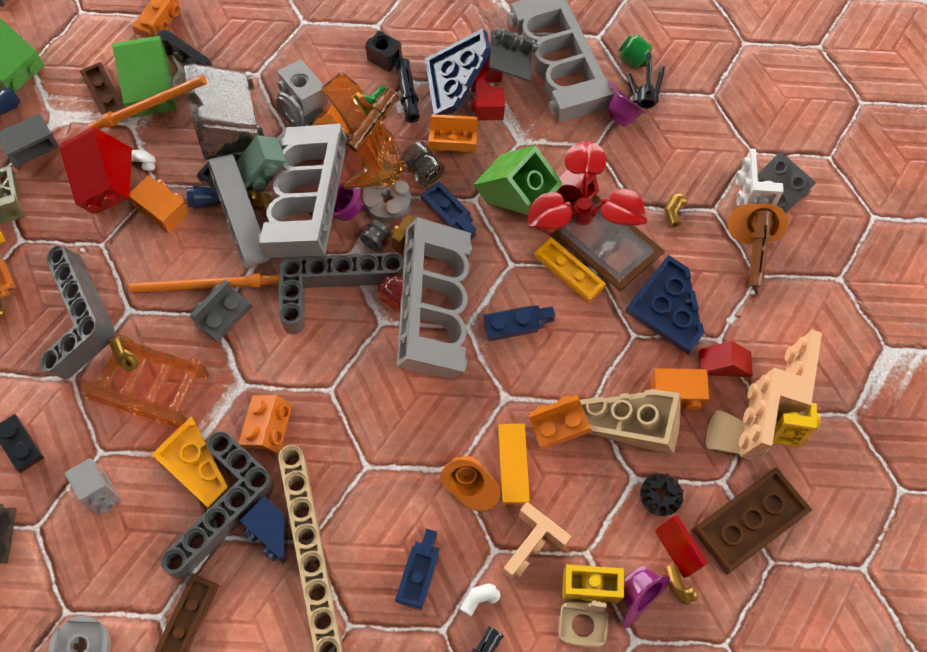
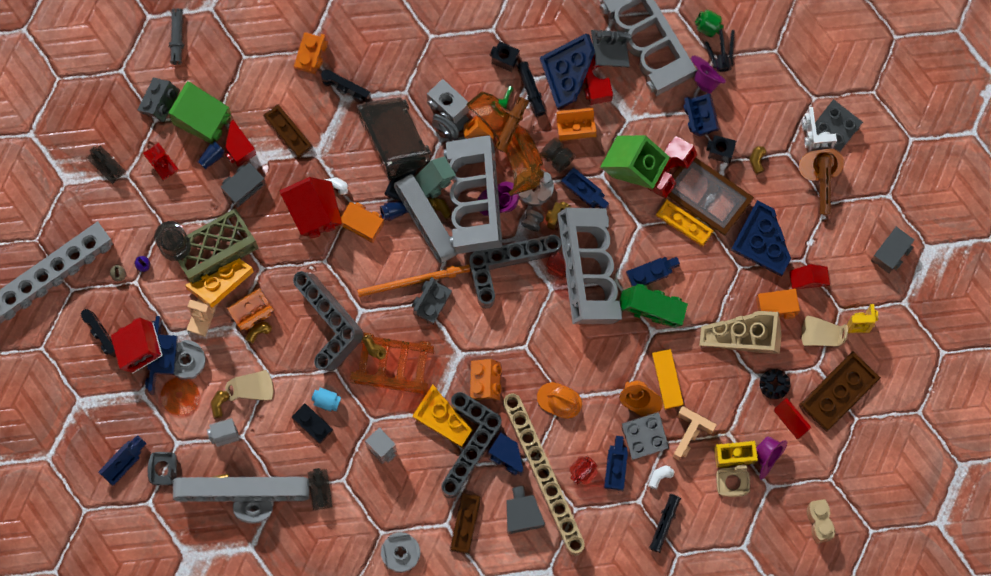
camera: 10 degrees left, 10 degrees up
orange bar [88,75,207,129] -> none
bright green slope [112,36,177,118] -> none
red plant [527,141,647,230] -> none
orange bracket [528,395,592,450] -> none
pearl gold arm [664,565,699,605] -> none
light nougat bracket [739,330,822,460] -> none
none -> red slope [226,120,257,167]
none -> medium azure brick [311,387,341,412]
none -> dark grey torso [507,486,545,534]
none -> orange piece [537,382,582,419]
none -> clear red head [569,455,598,485]
none -> green wedge [620,284,688,328]
none -> dark grey hinge [622,412,669,460]
none -> dark blue bracket [684,93,720,137]
none -> black brick [706,135,736,164]
none -> dark grey piece [871,227,914,274]

